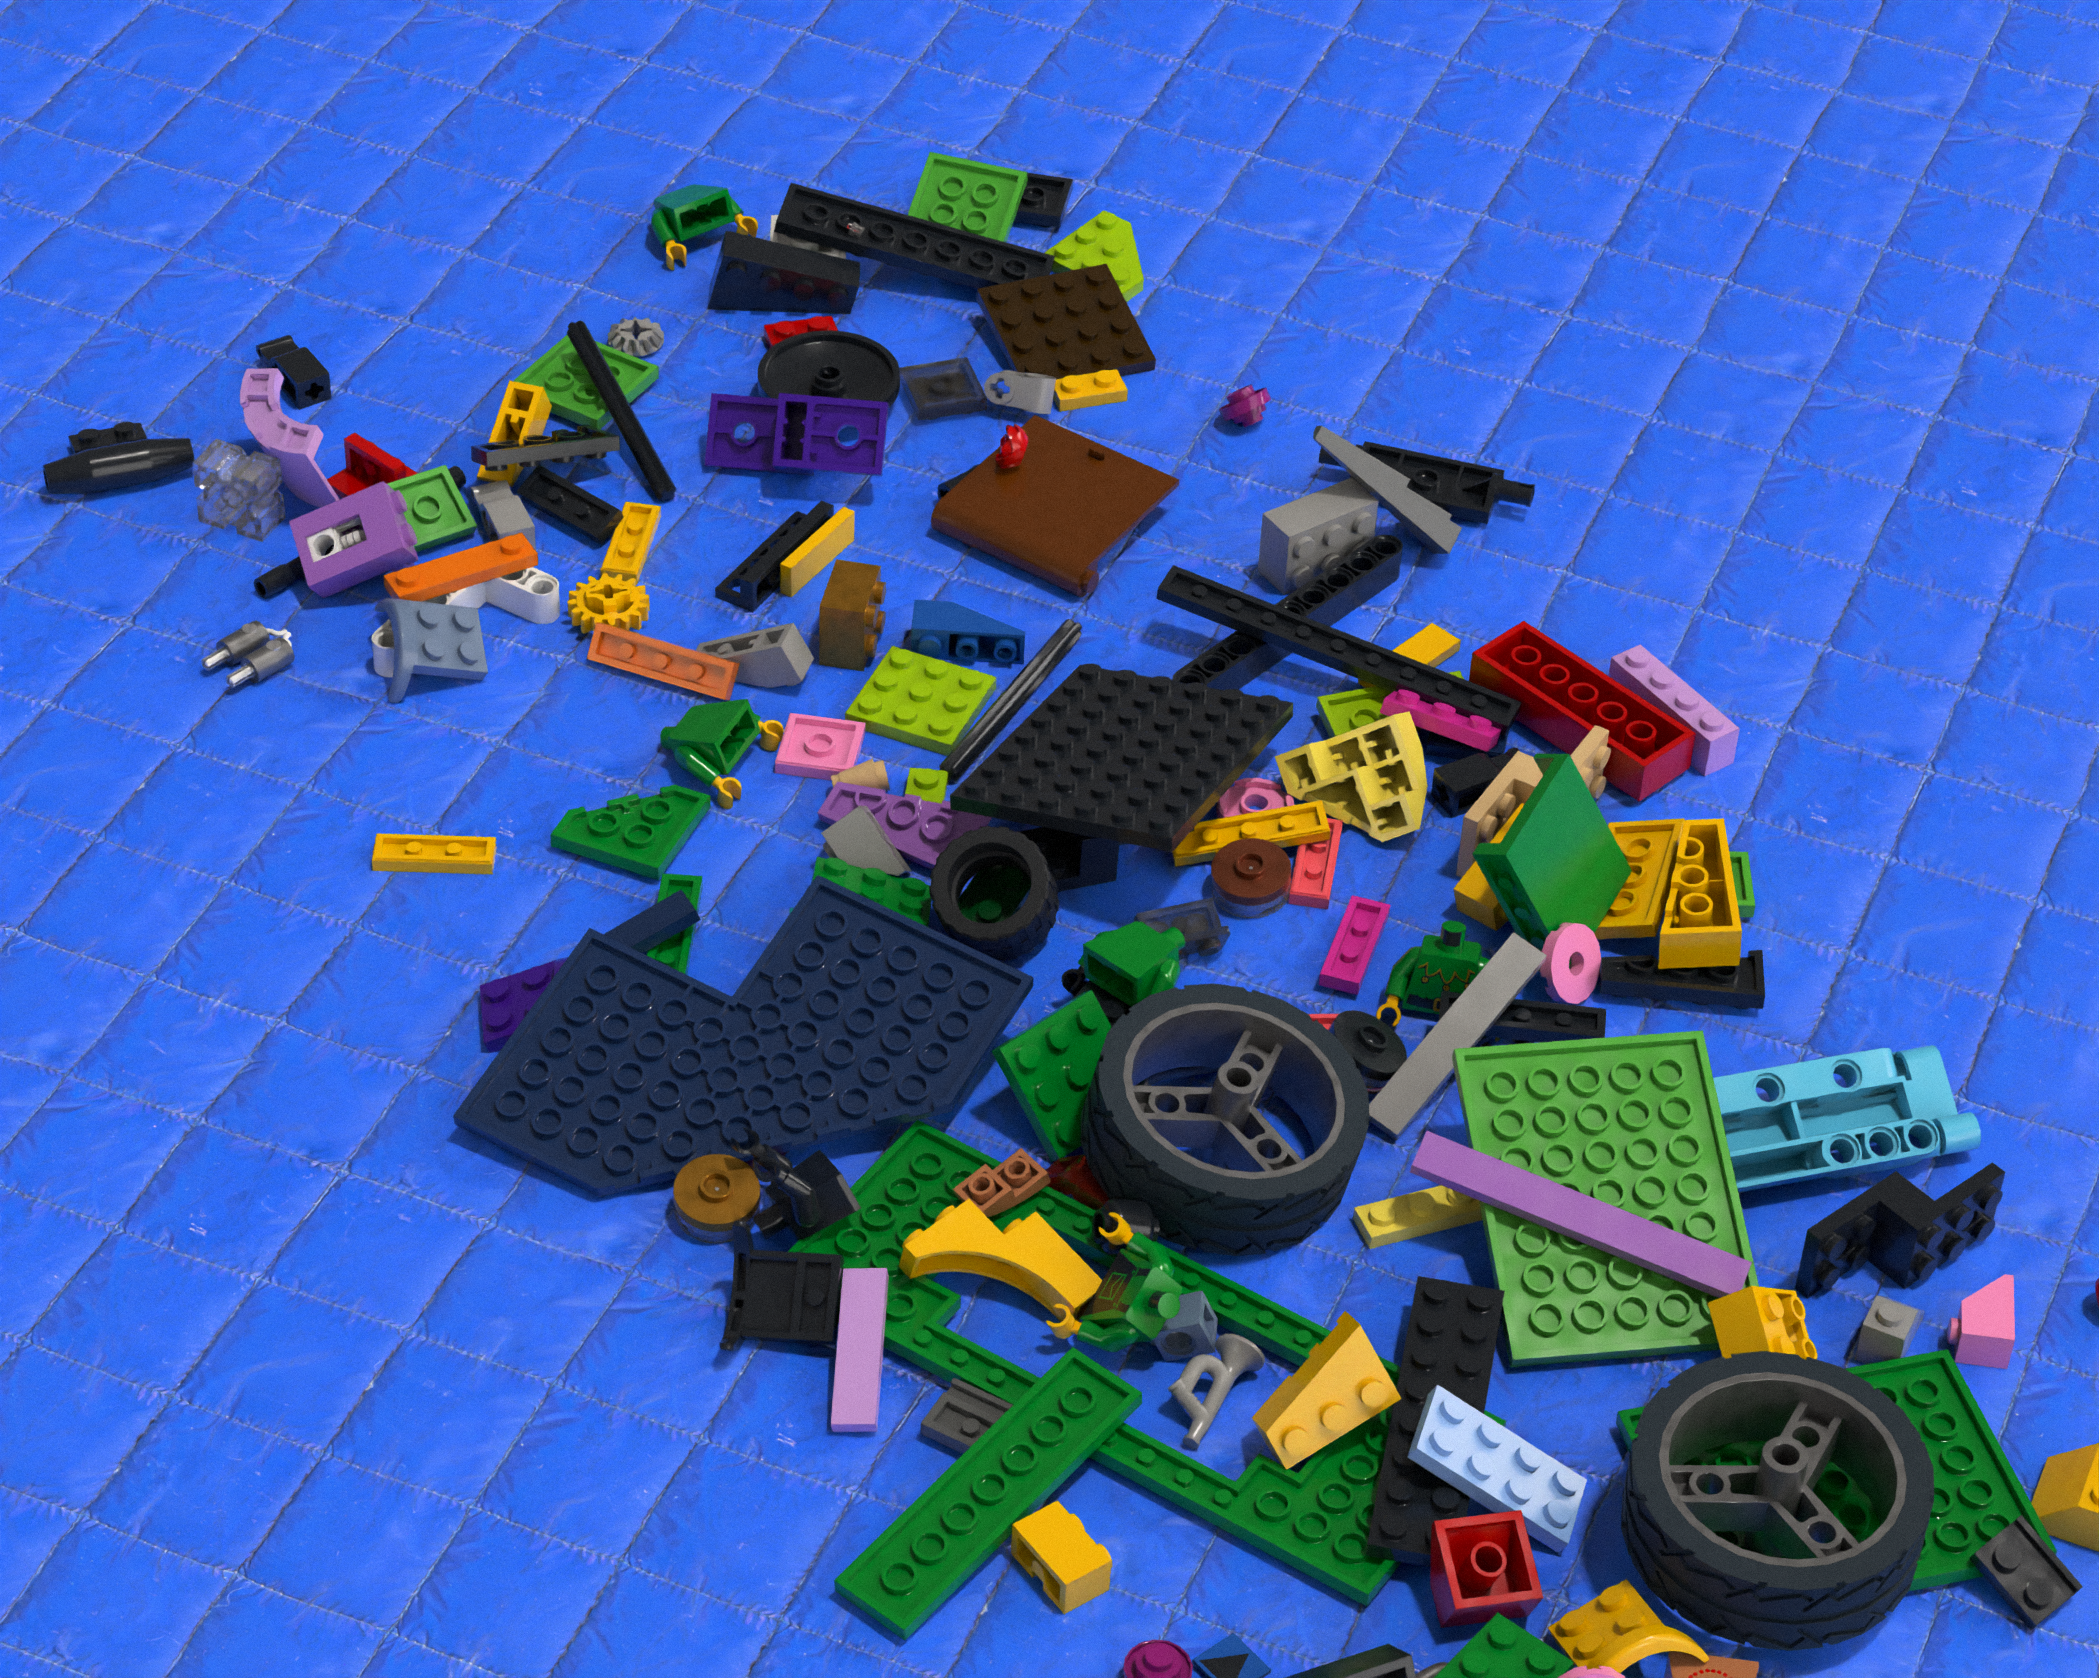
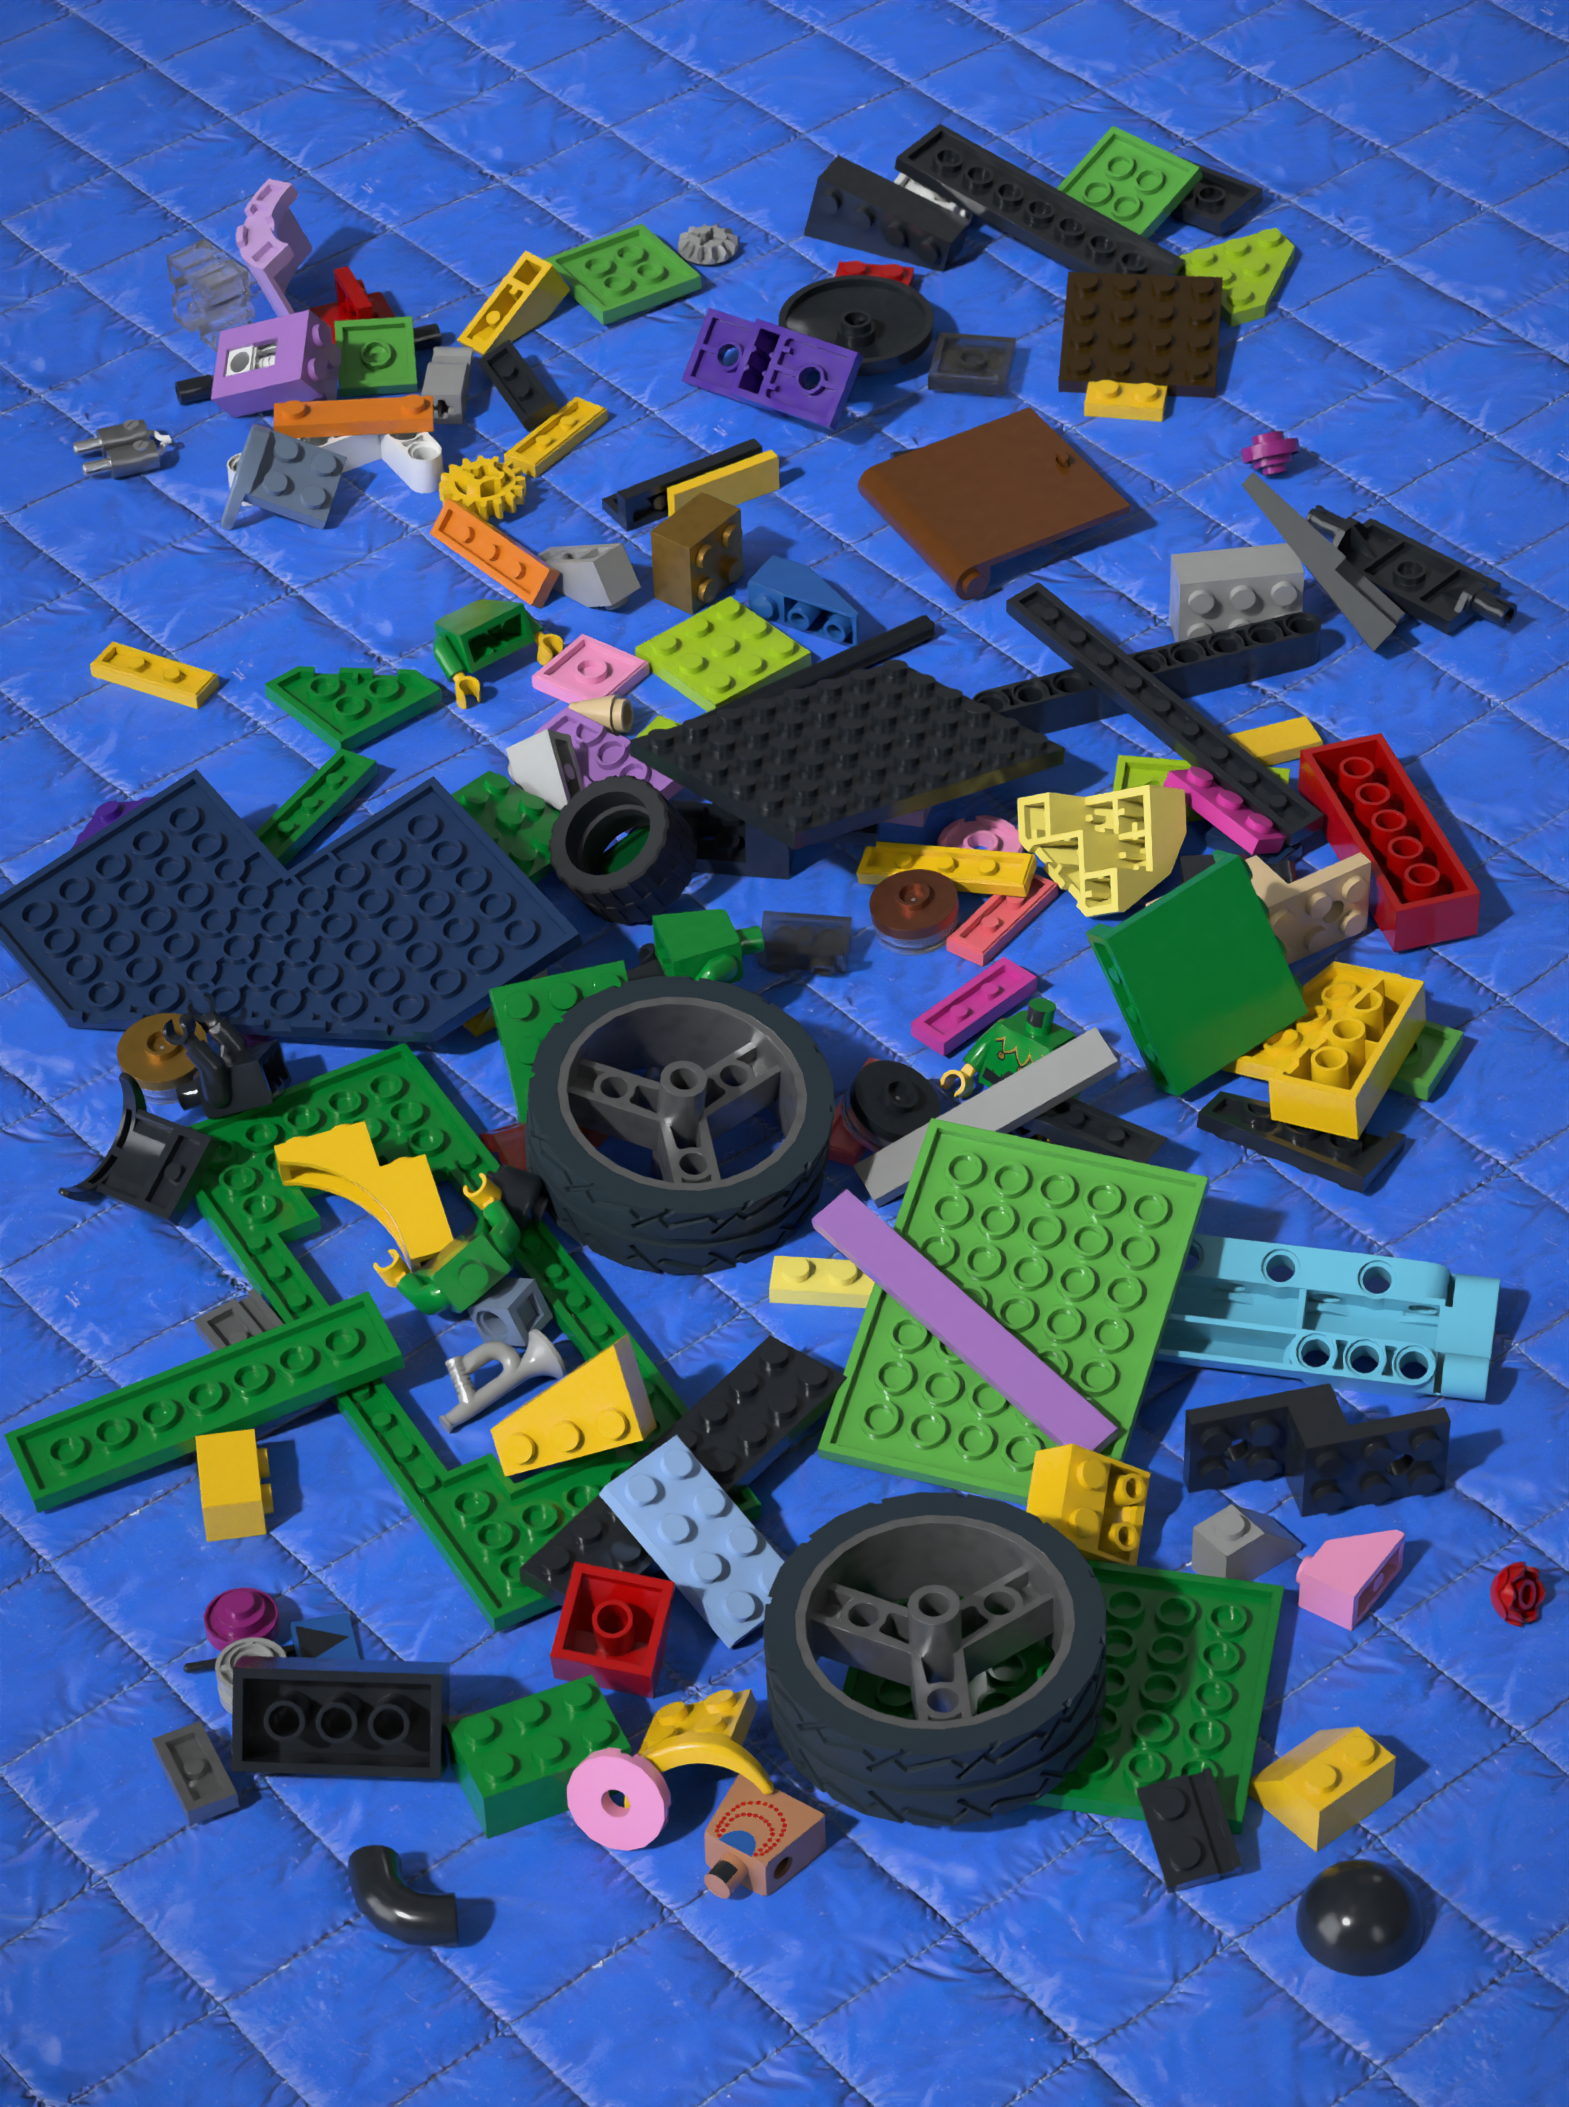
camera: 30 degrees right, 0 degrees up
black plate [43,422,195,494] -> none
black piece [256,335,331,410] -> none
black wing [471,425,620,471] -> none
black axle [567,320,676,502] -> none
dark blue tile [604,889,701,953] -> none
green torso [651,184,758,270] -> none
lavender tile [831,1268,889,1432] -> none
flat silver piece [847,222,865,237] -> none
nougat slope [953,1148,1050,1217] -> none
light grey piece [984,370,1056,414] -> none
red plate [995,424,1029,469] -> none
bright pink tile [1540,922,1601,1004] -> none
lavender brick [1608,644,1740,777] -> none

